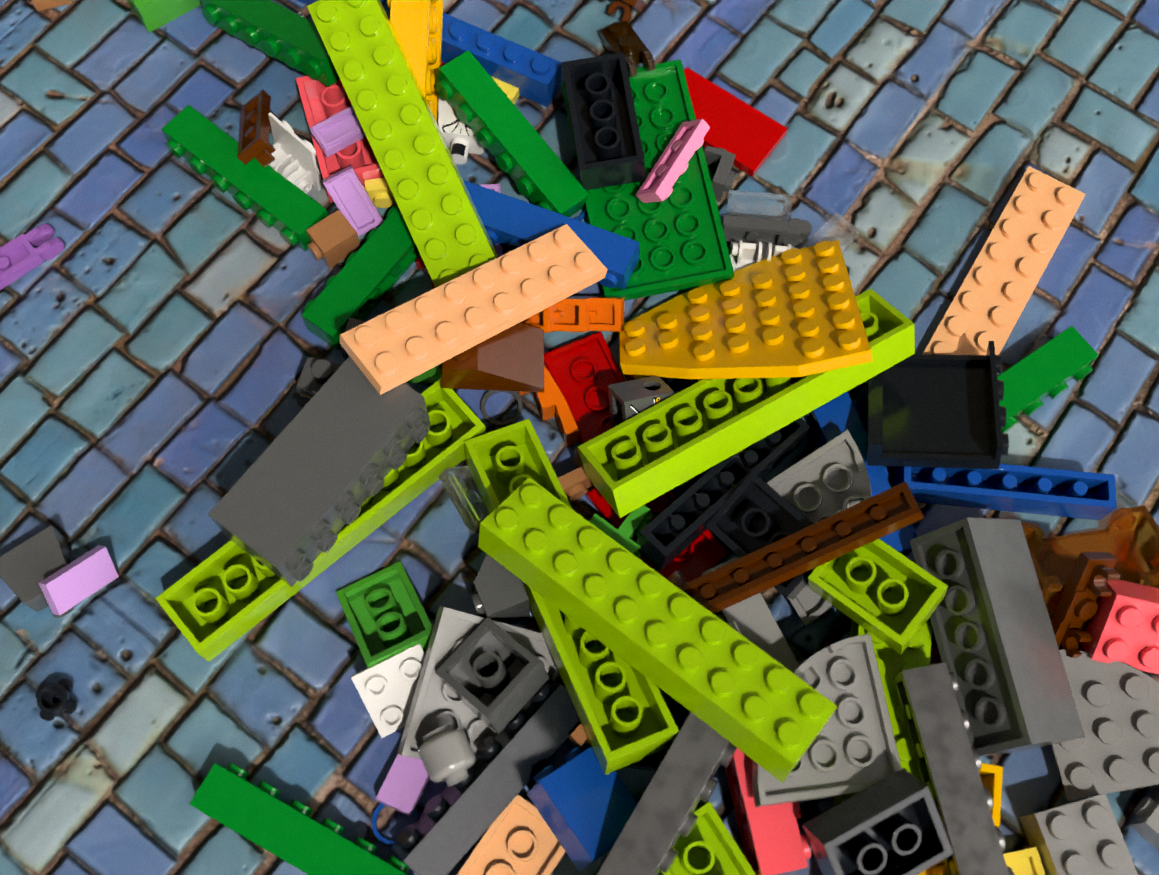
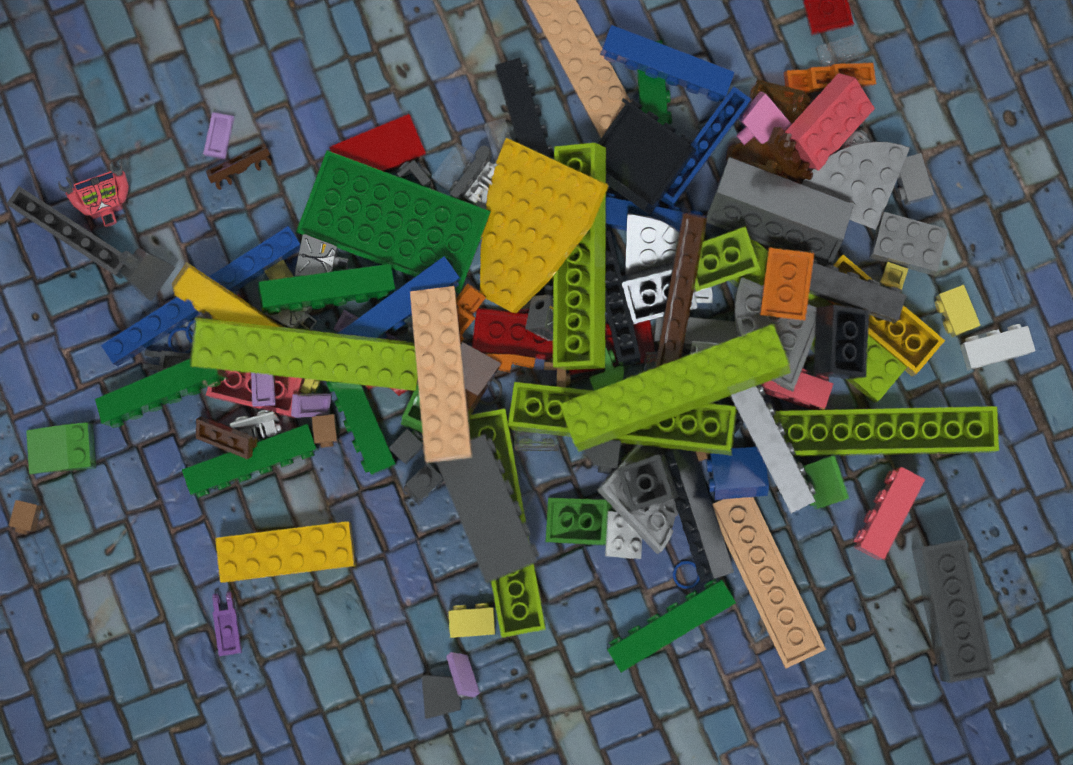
camera: 55 degrees left, 15 degrees up
black plate [36,679,77,721] -> none
lavender tile [376,754,429,816] -> none
light grey head [419,724,475,787] -> none
black brick [562,52,645,190] -> none
dark brown hinge [599,21,655,77] -> none
bright pink plate [636,119,710,203] -> none
none -> yellow brick [215,521,356,583]
none -> light grey torso [295,234,349,277]
none -> light yellow piece [448,603,495,638]
none -> black brick [495,58,554,158]
none -> blue brick [600,25,735,102]
none -> bright pink torso [736,91,792,145]
none -> orange plate [760,248,814,320]

